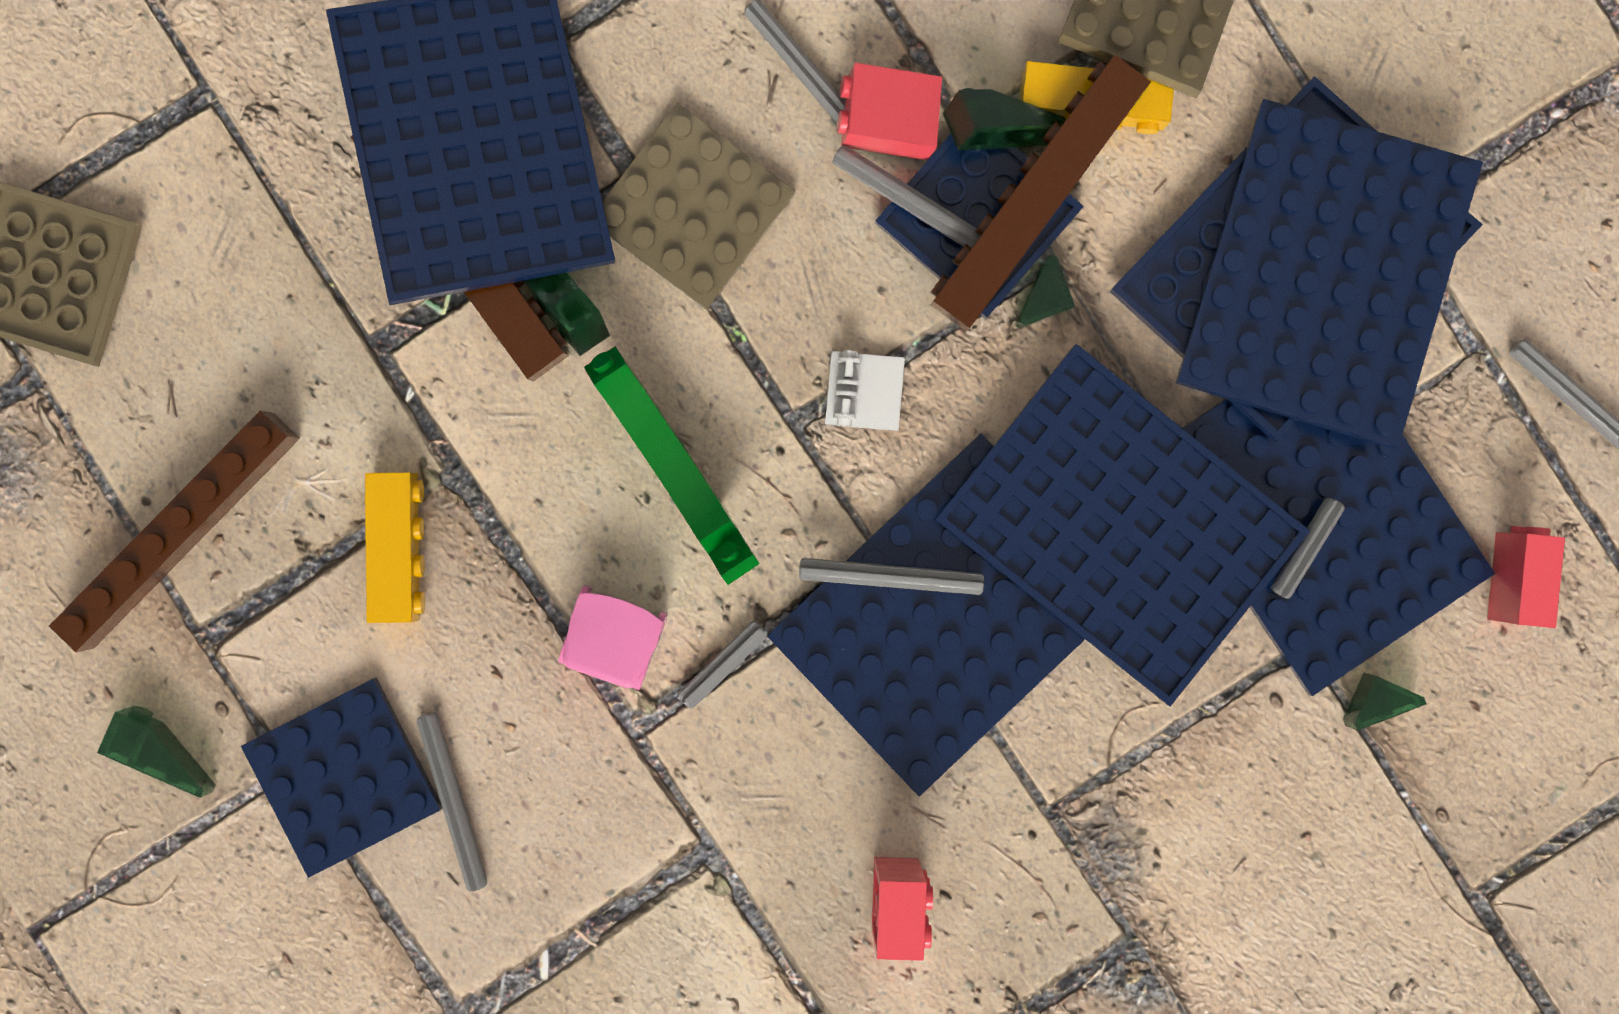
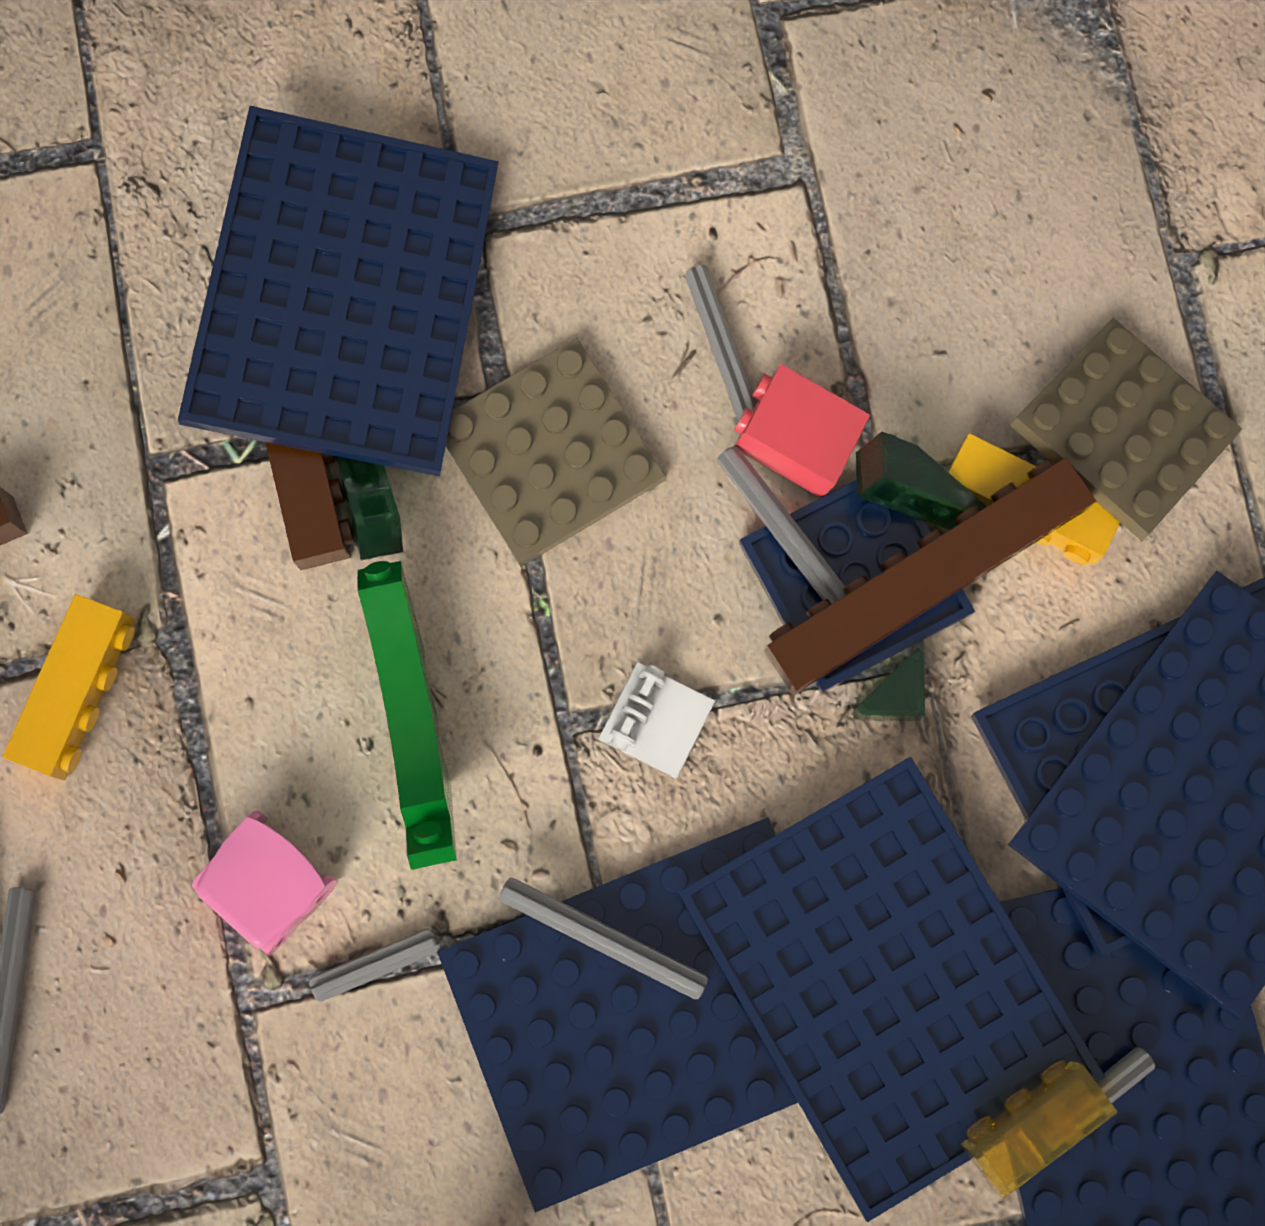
camera: 20 degrees right, 10 degrees down
none -> clear yellow brick [960,1060,1118,1198]

